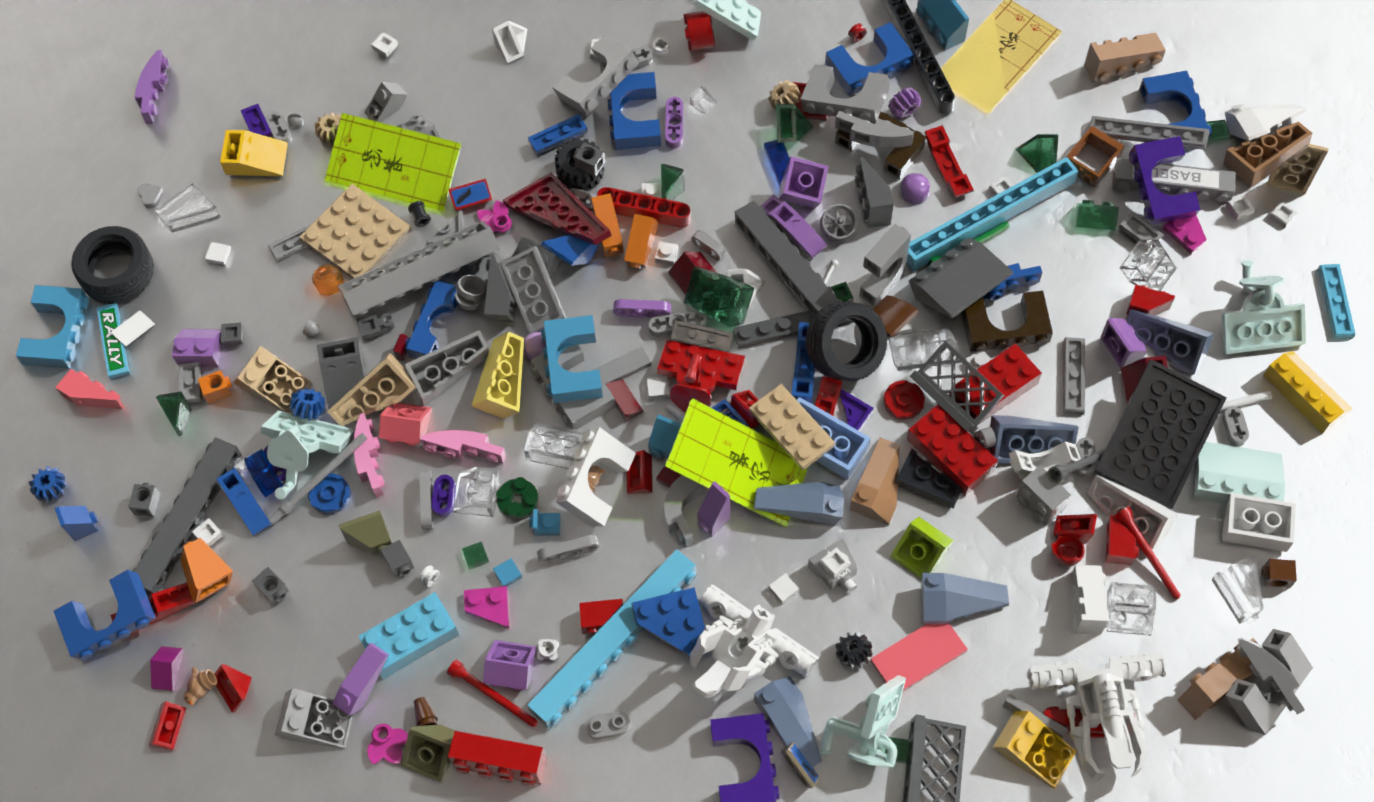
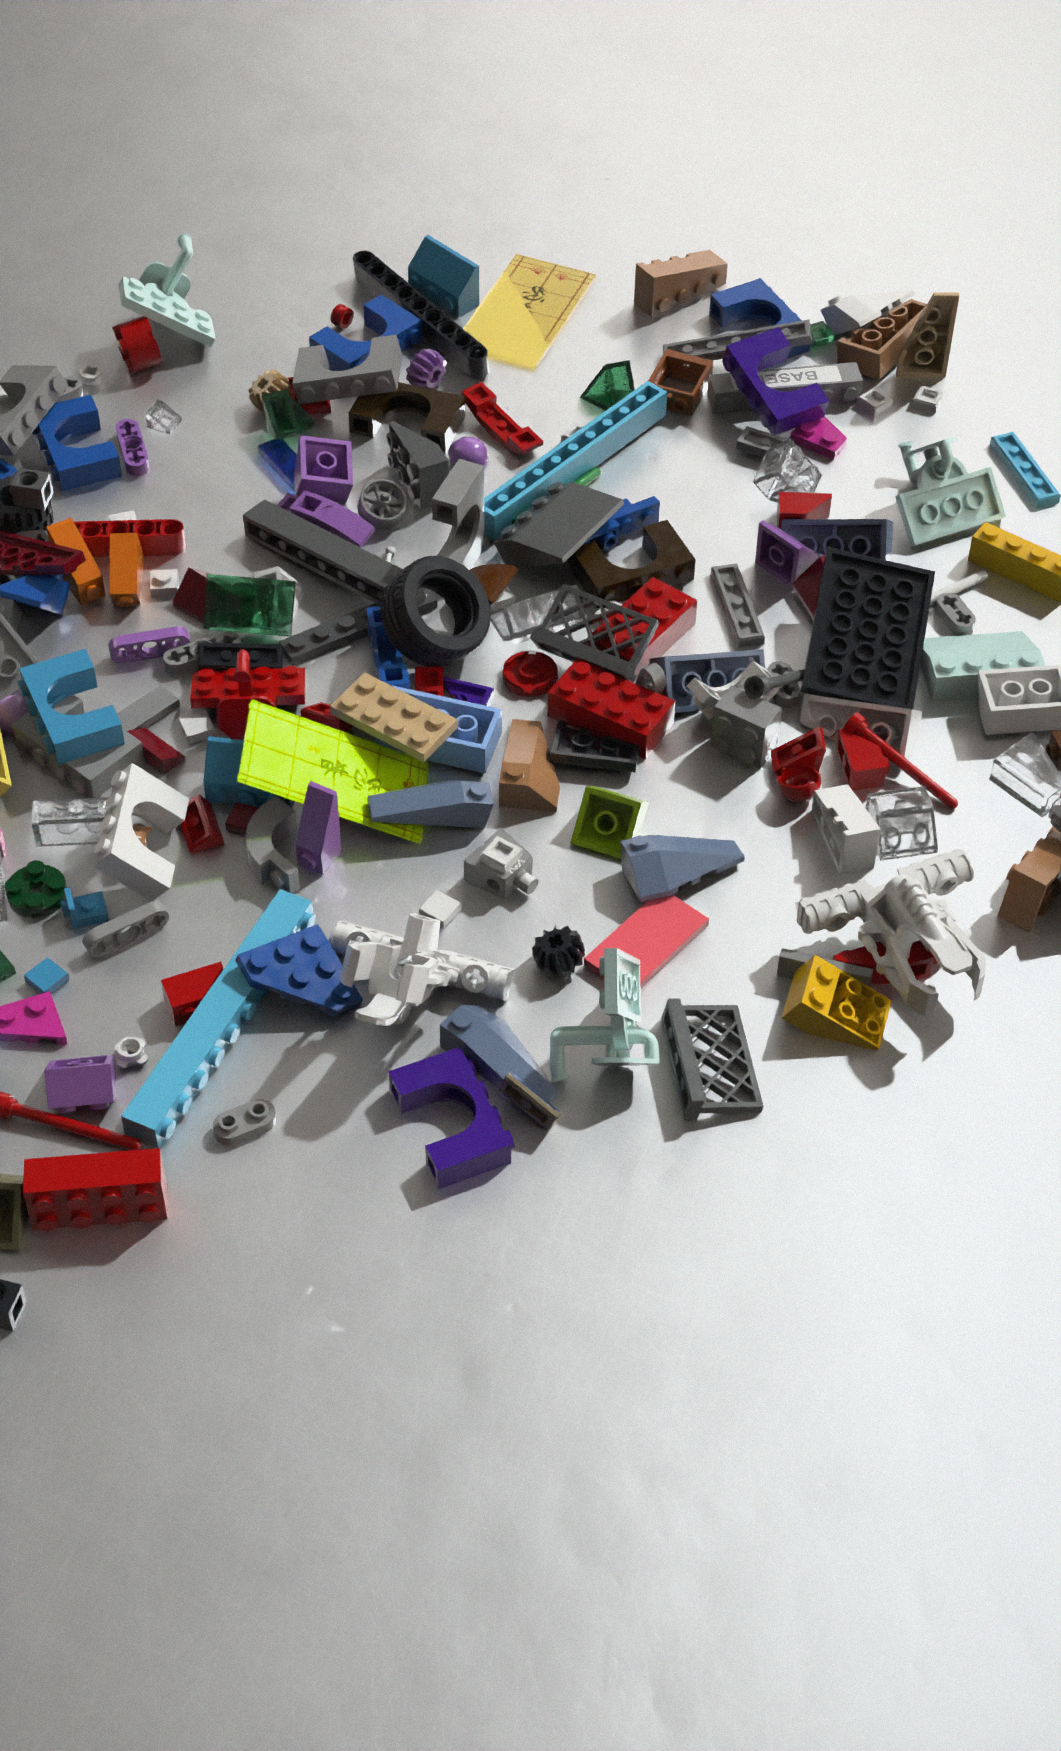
camera: 20 degrees left, 15 degrees down
clear green slope [661,164,685,201] -> none
light grey beam [691,230,726,260] -> none
light grey slope [835,111,914,148] -> none
clear green tile [885,737,909,764] -> none
clear green bracket [1075,200,1119,231] -> none

